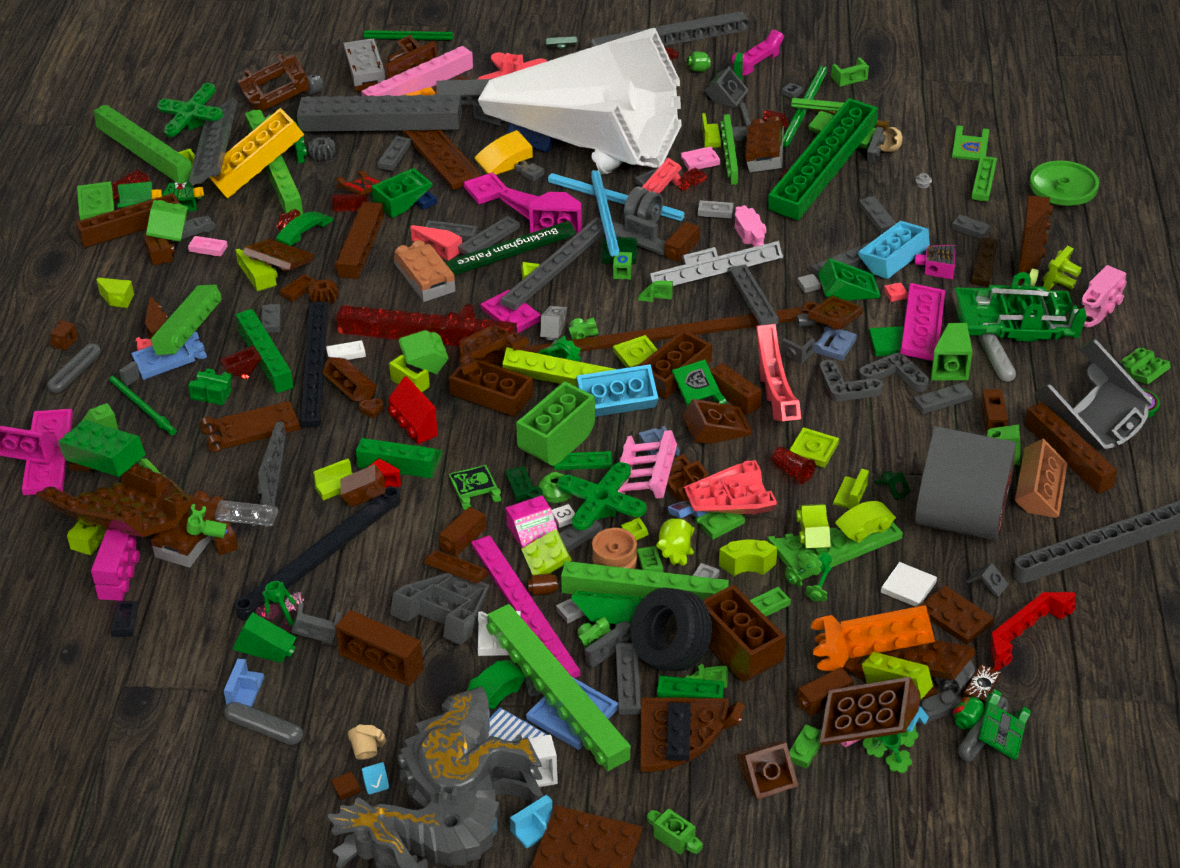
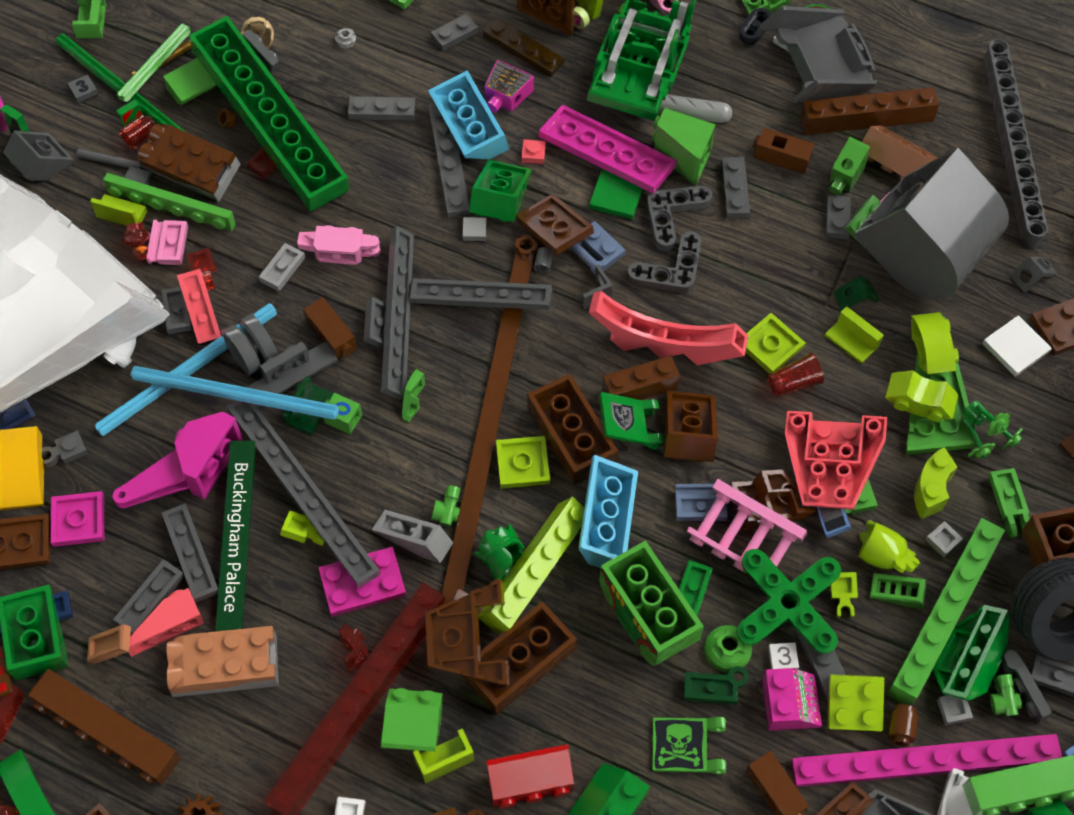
camera: 70 degrees left, 20 degrees up
nougat wheel [592,528,637,569] -> none
none -> nougat tile [87,624,131,664]
none -> green tile [116,100,144,129]
none -> clear red animal [122,222,151,260]

